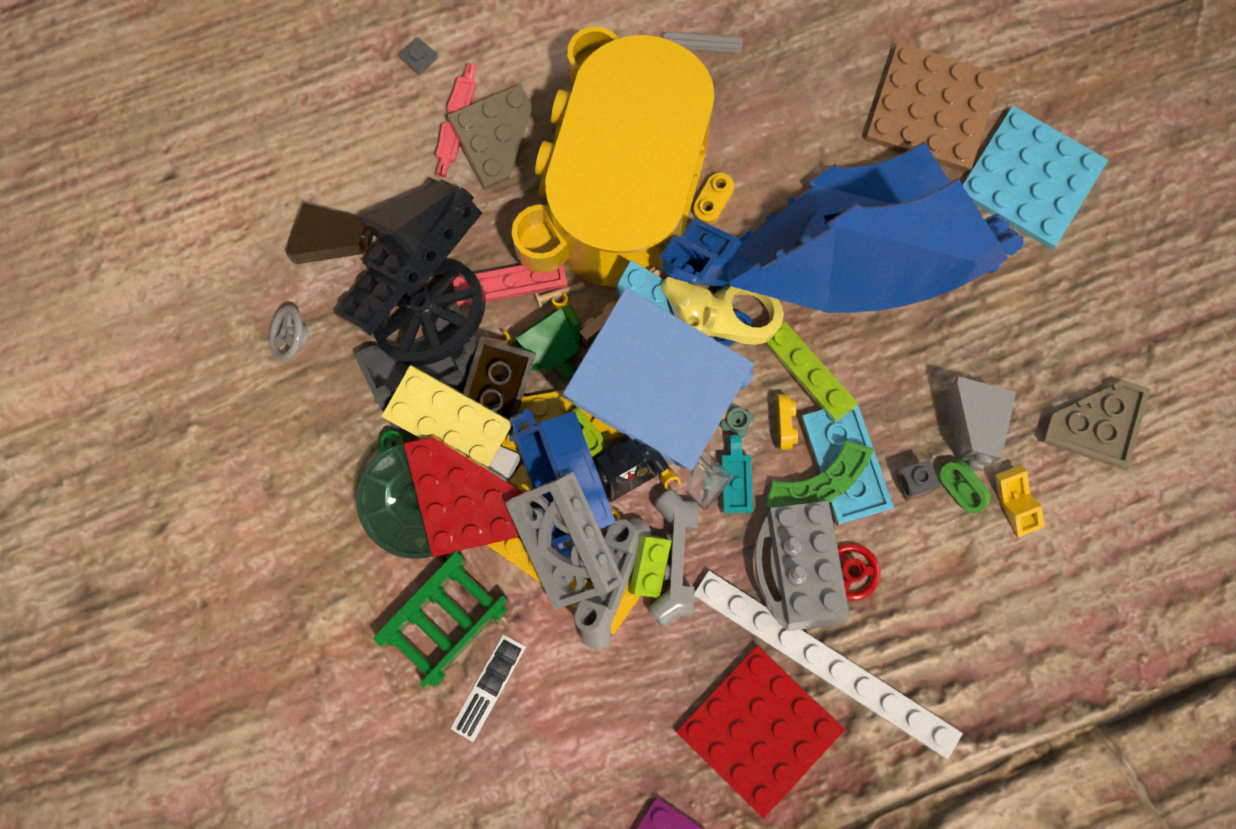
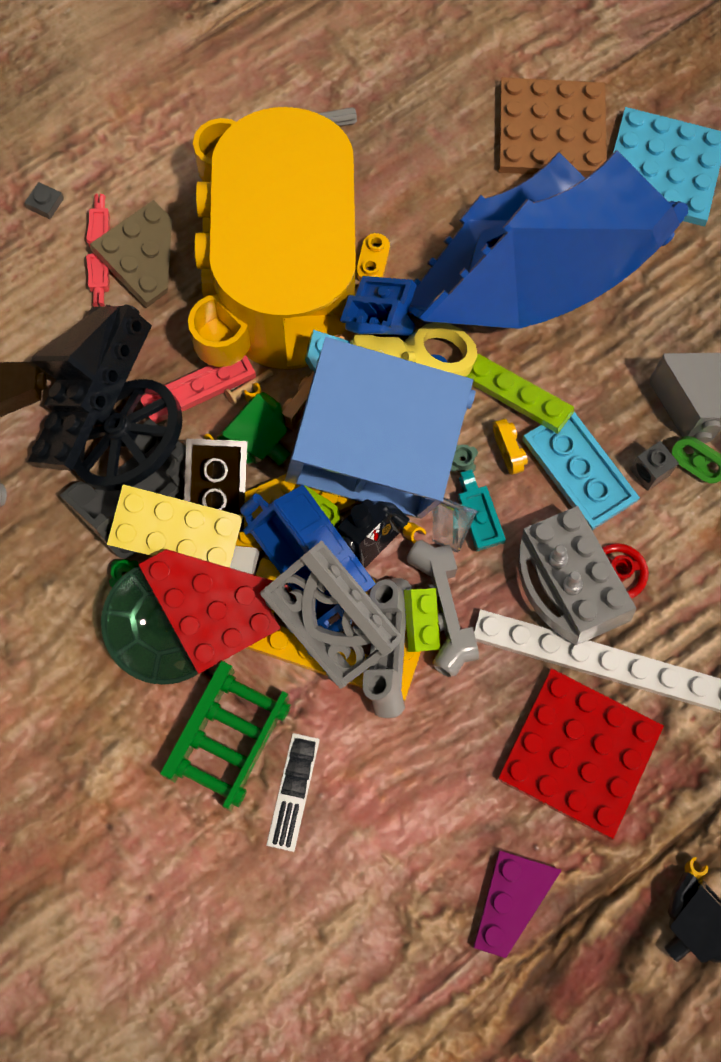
camera: 20 degrees left, 5 degrees down
bright green tile [765,441,874,509] -> none

